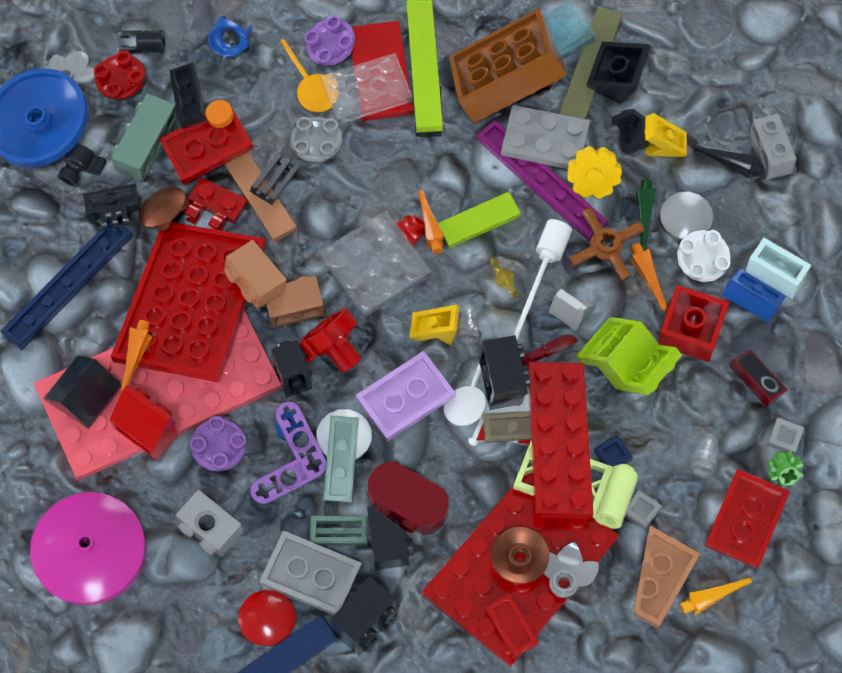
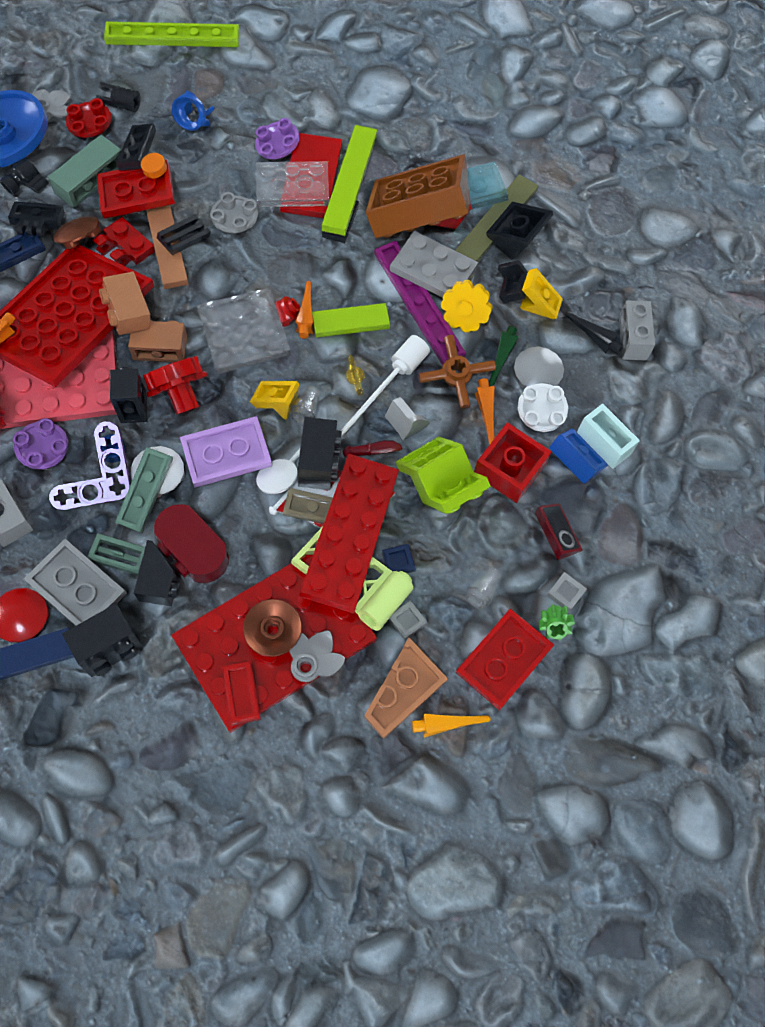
camera: 10 degrees right, 0 degrees up
light orange piece [280,39,339,113] -> none

